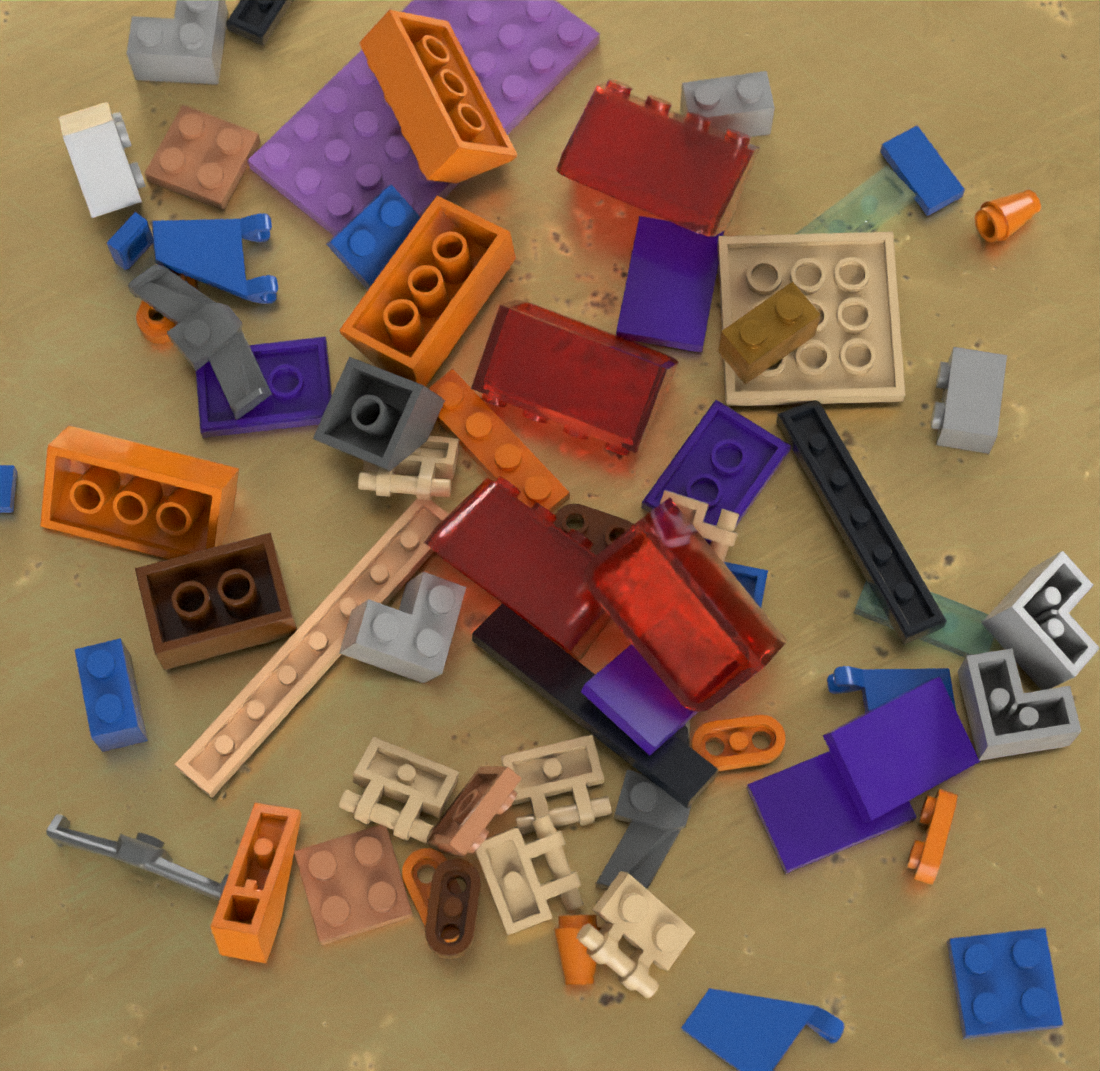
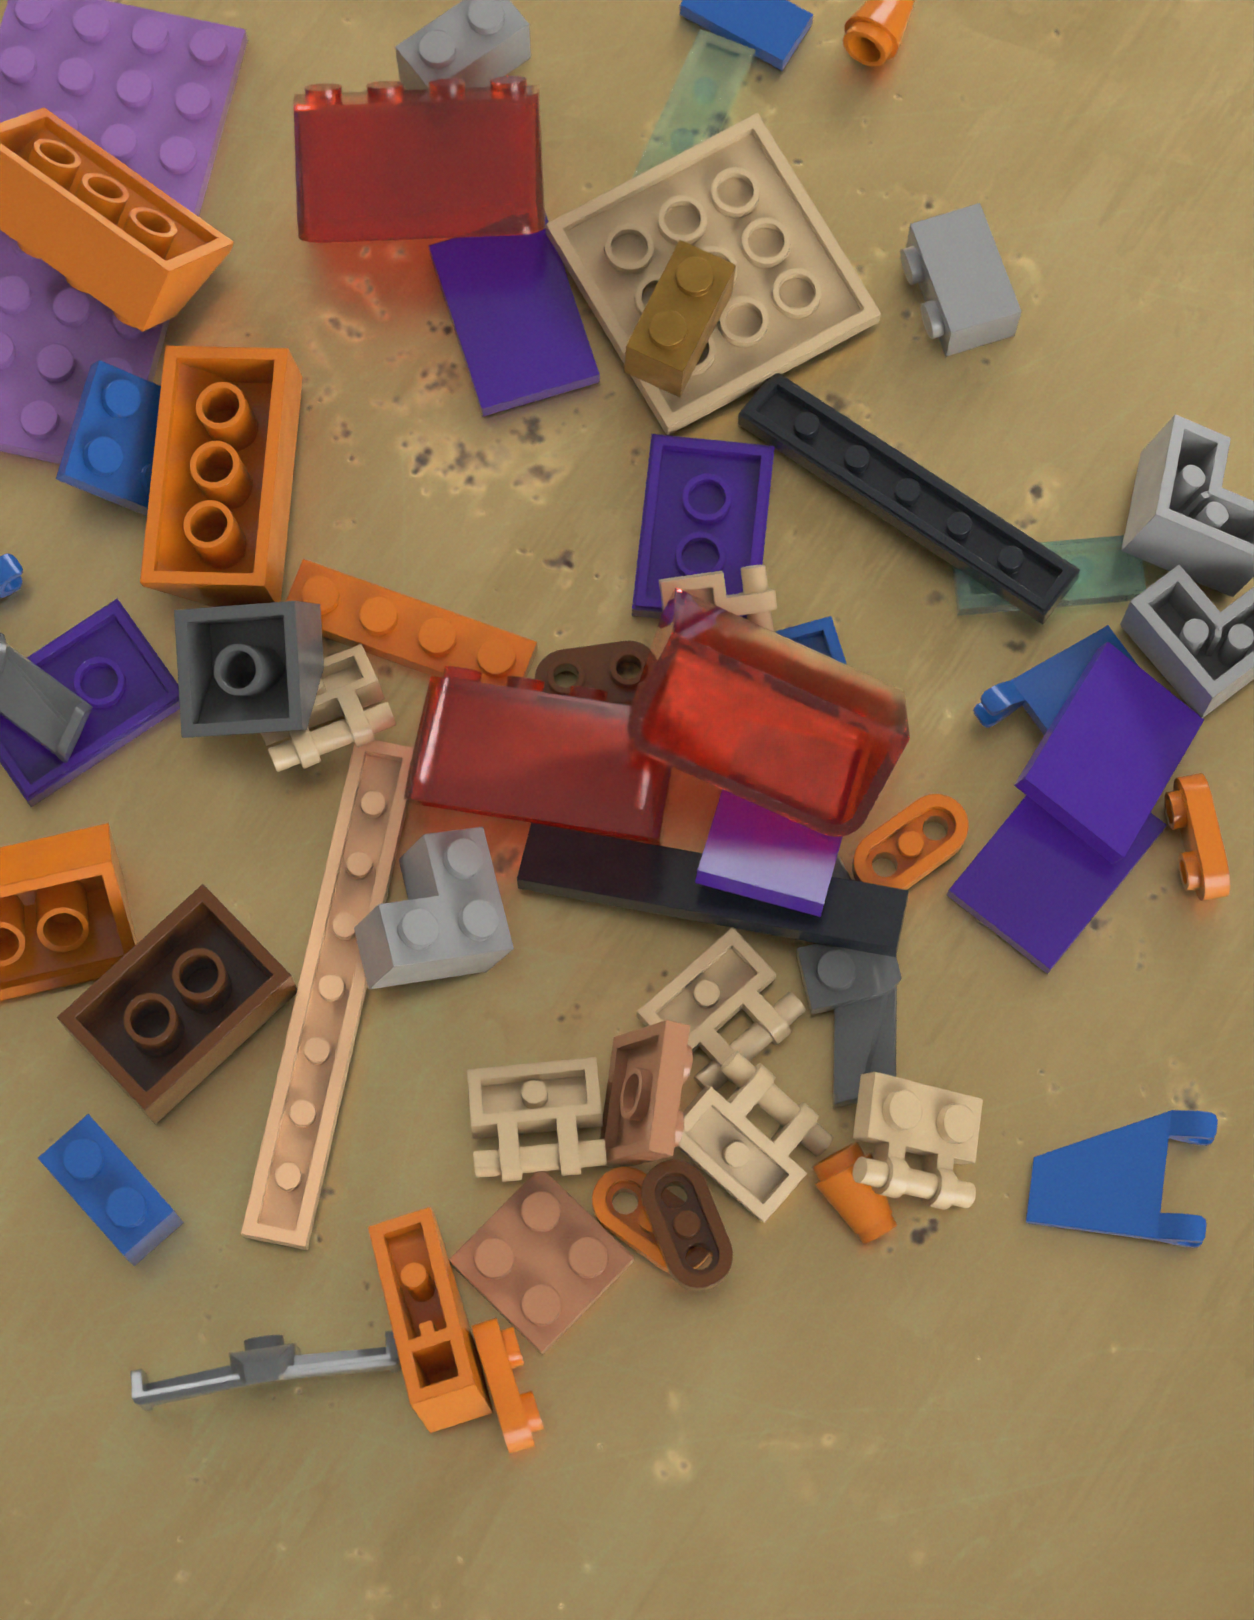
camera: 30 degrees left, 5 degrees up
clear red windscreen [471,300,679,456] -> none
none -> orange plate [471,1318,544,1454]

